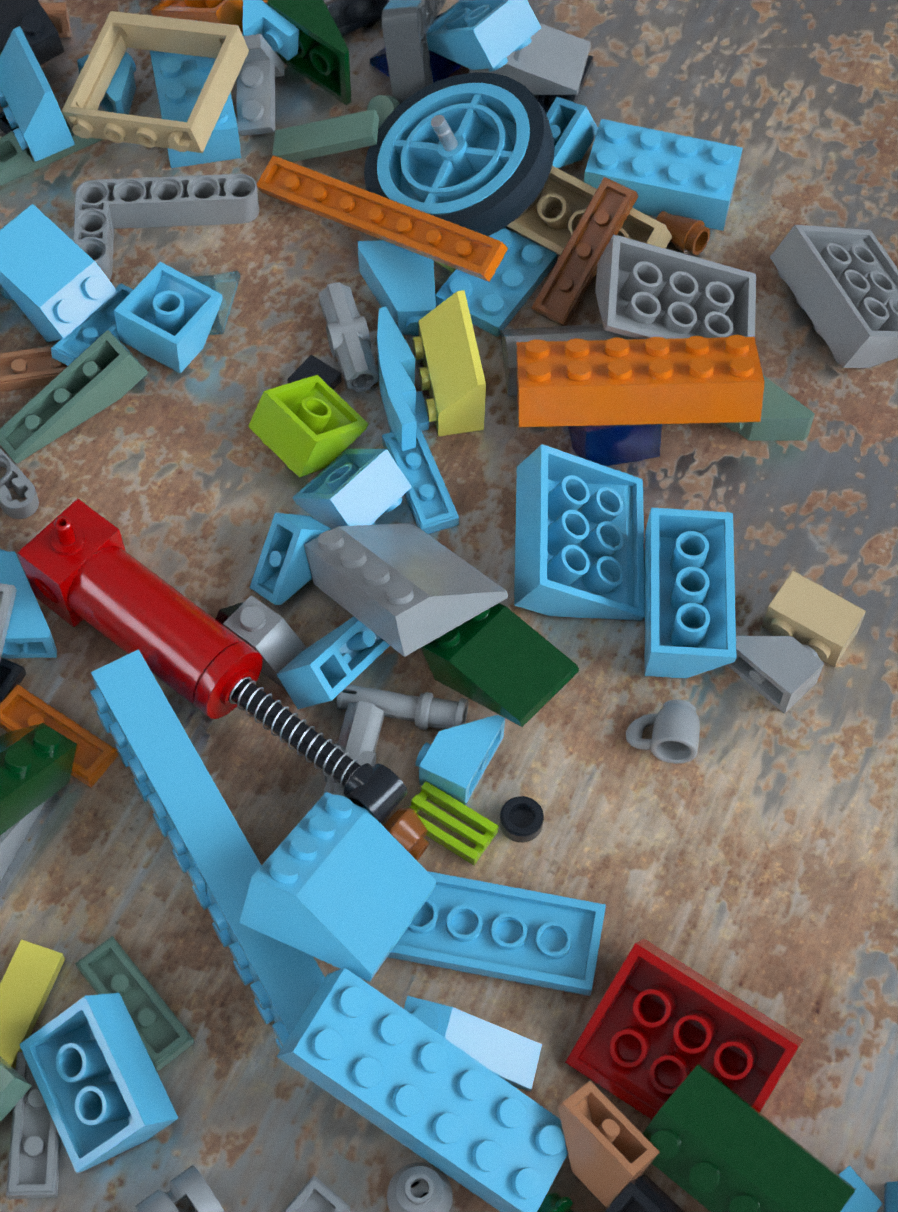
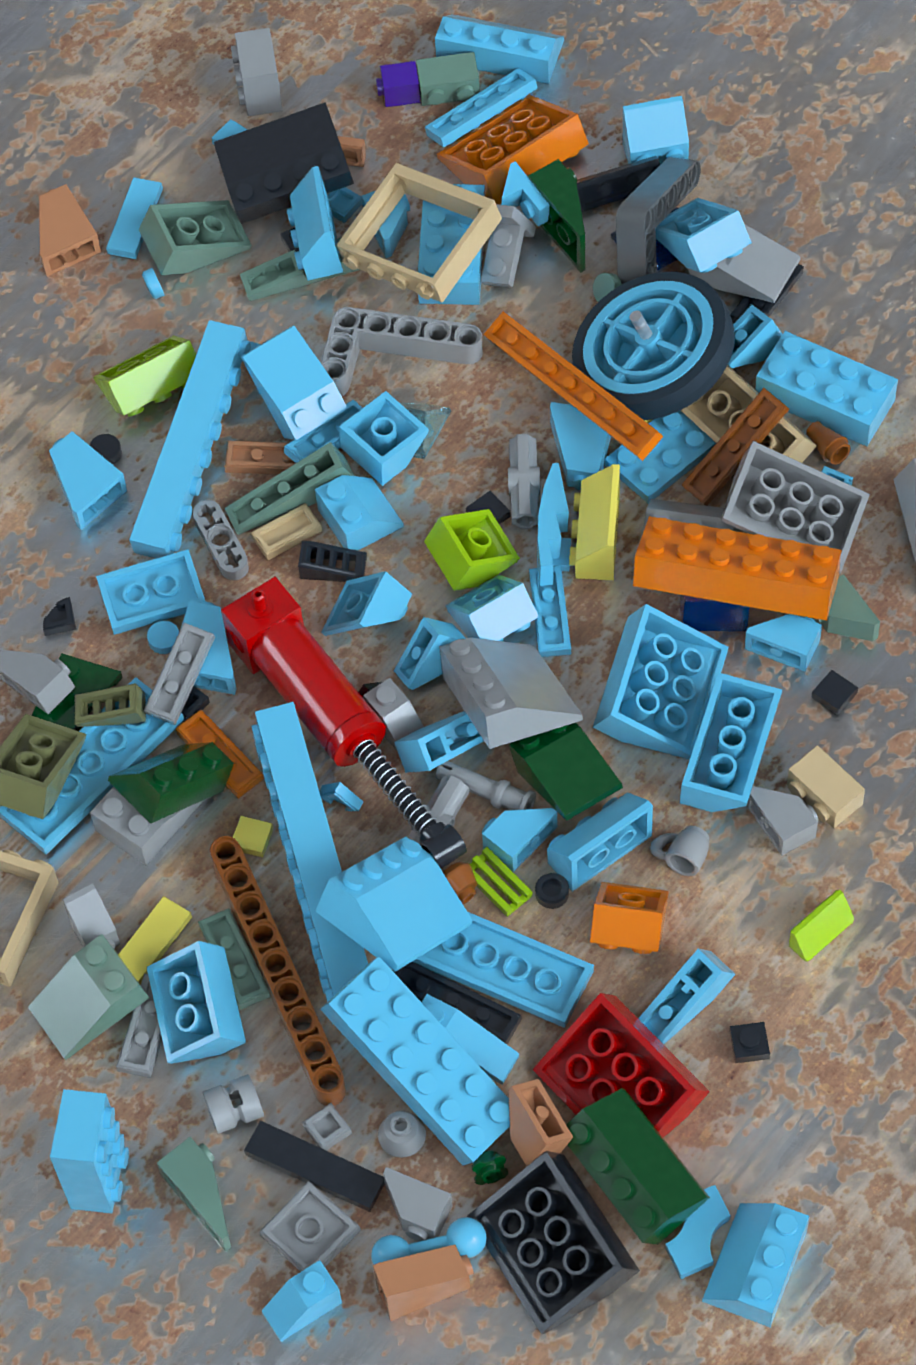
camera: 20 degrees right, 0 degrees up
sand green tile [272,109,379,162] -> none
none -> dark orange beam [210,836,346,1106]
none -> light yellow tile [233,816,273,858]
none -> tan tile [251,503,322,560]
none -> black slope [298,541,367,582]
none -> medium azure slope [315,475,404,551]
none -> medium azure tile [319,782,364,811]
none -> medium azure slope [321,571,412,636]
none -> medium azure tile [328,187,362,223]
none -> black tile [392,962,522,1044]
none -> medium azure slope [547,792,653,892]
none -> orange slope [590,882,669,954]
none -> medium azure slope [638,948,735,1044]
none -> black plate [729,1022,770,1064]
none -> medium azure slope [745,614,822,672]
none -> lime slope [789,889,854,962]
none -> black tile [811,670,858,715]

